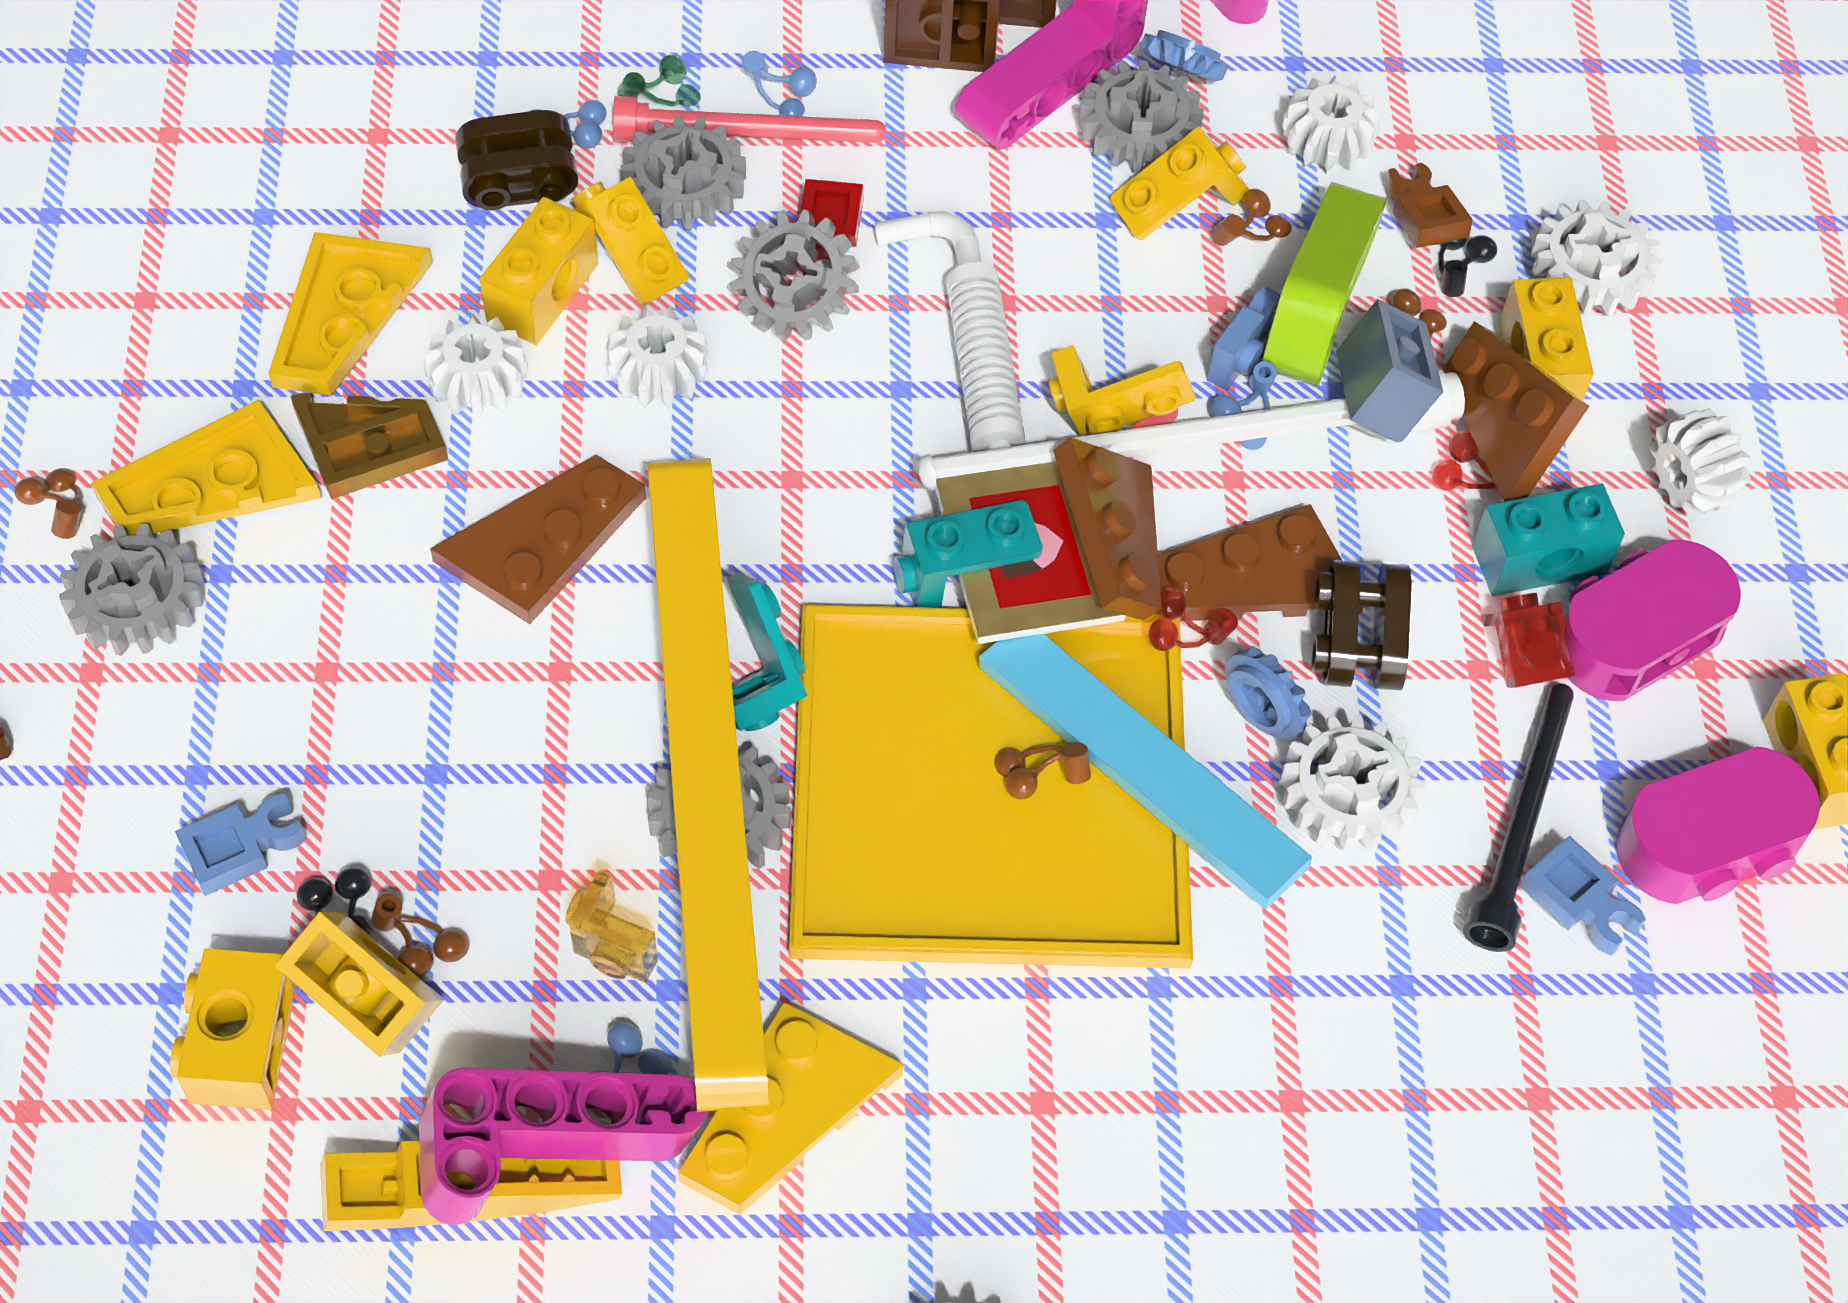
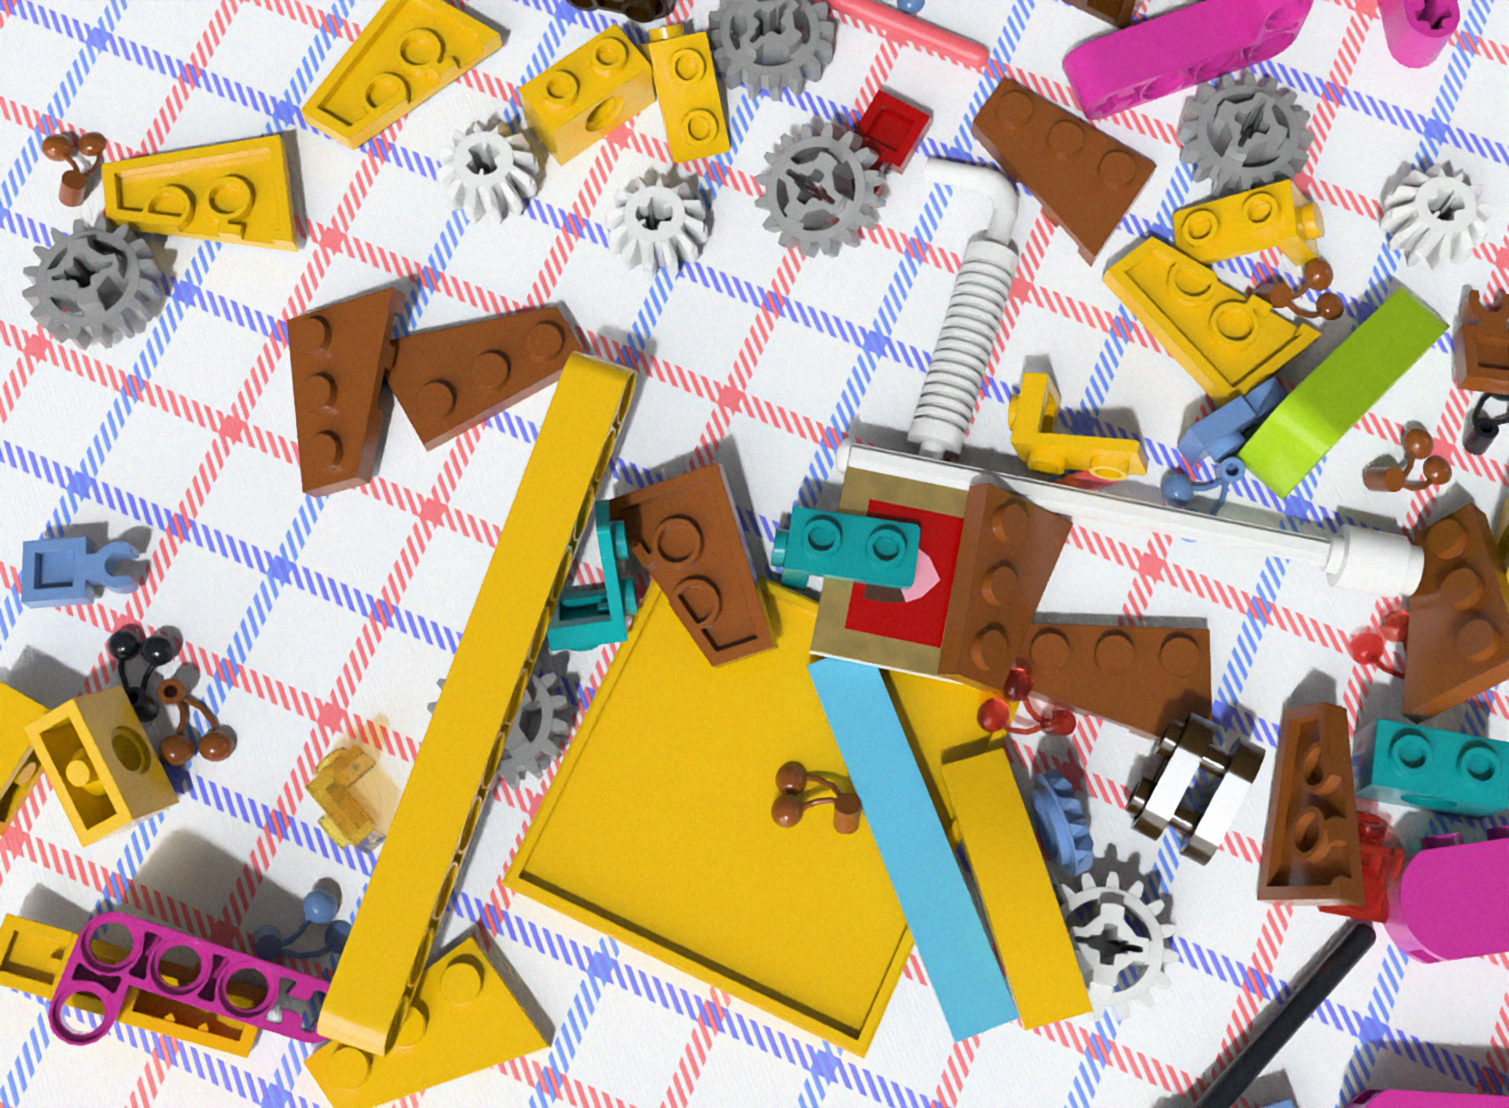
camera: 30 degrees right, 15 degrees up
pearl gold wing [290,393,448,500] -> none
medium blue gear [1140,30,1228,82] -> none
sand blue panel [1336,298,1443,442] -> none
none -> dark orange wing [287,287,406,498]
none -> dark orange wing [609,462,779,668]
none -> yellow slope [939,748,1093,1031]
none -> dark orange wing [970,77,1157,267]
none -> yellow wing [1102,236,1322,408]
none -> dark orange wing [1257,702,1365,906]

